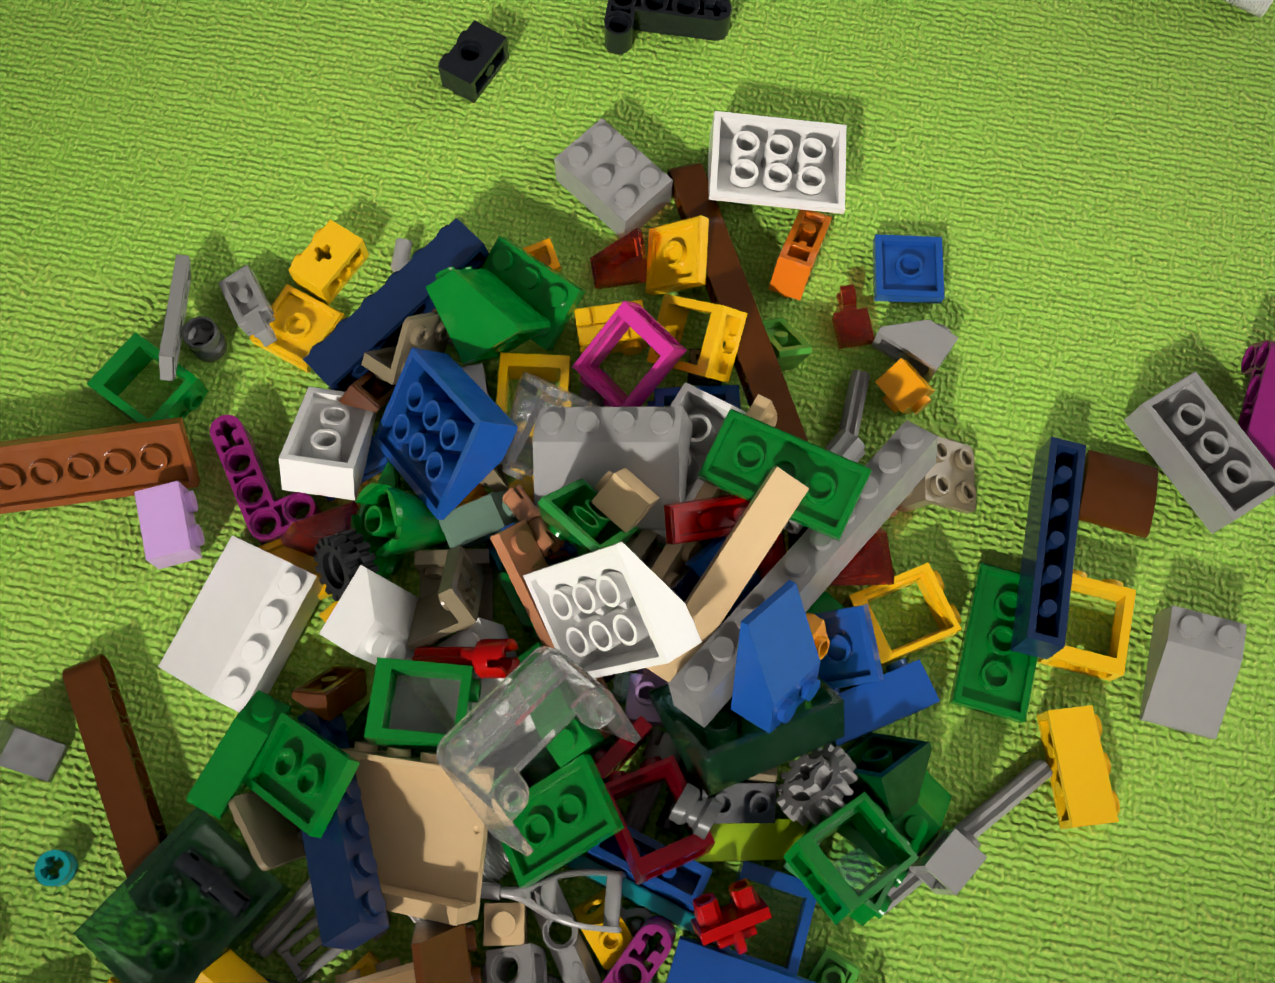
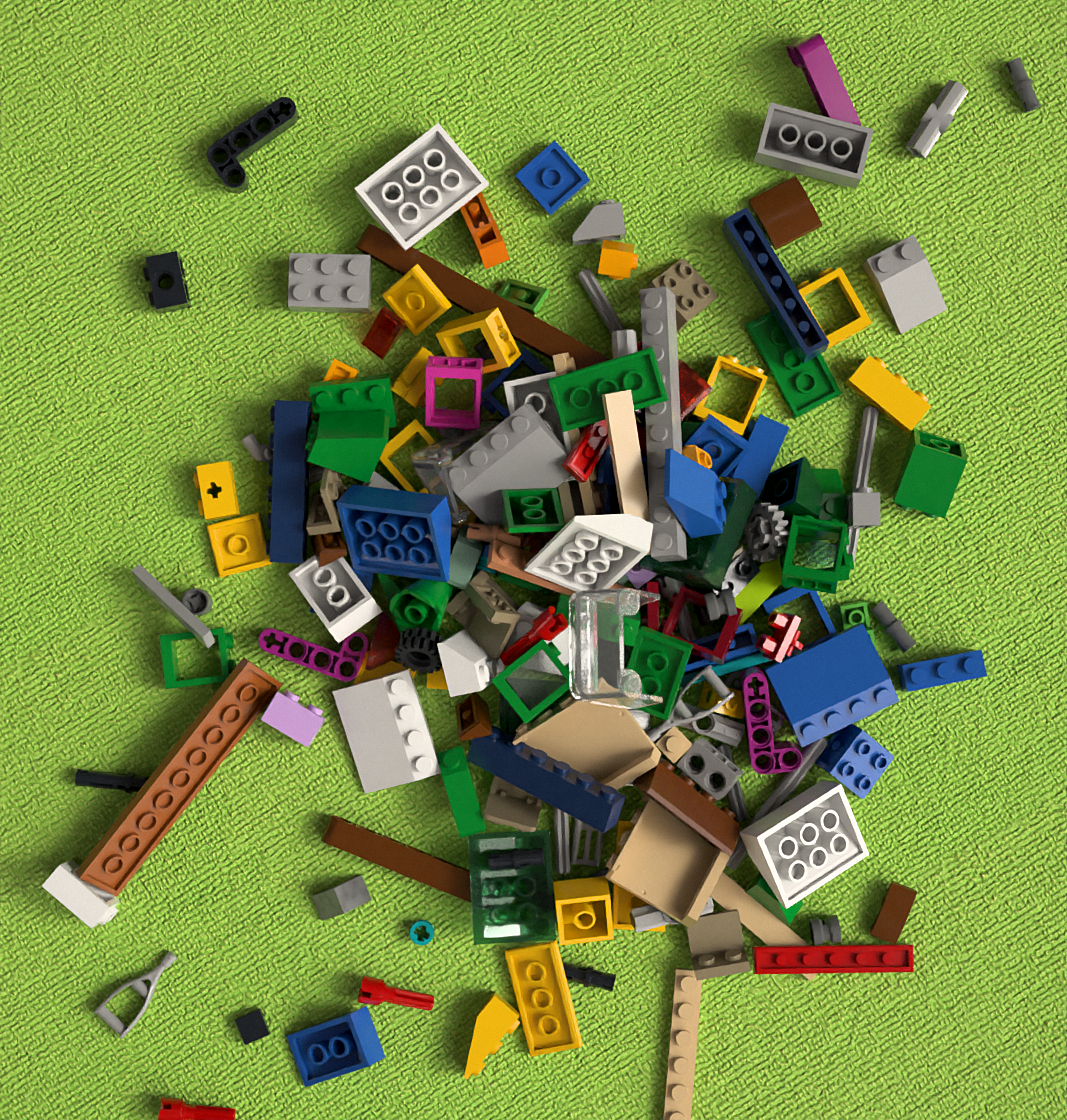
camera: 40 degrees left, 15 degrees up
light grey hinge [219,265,277,347] -> none
green plate [244,712,360,839] -> none
tan brick [591,467,660,533] -> none
clear red plate [832,284,875,349] -> none
none -> green slope [893,428,967,519]

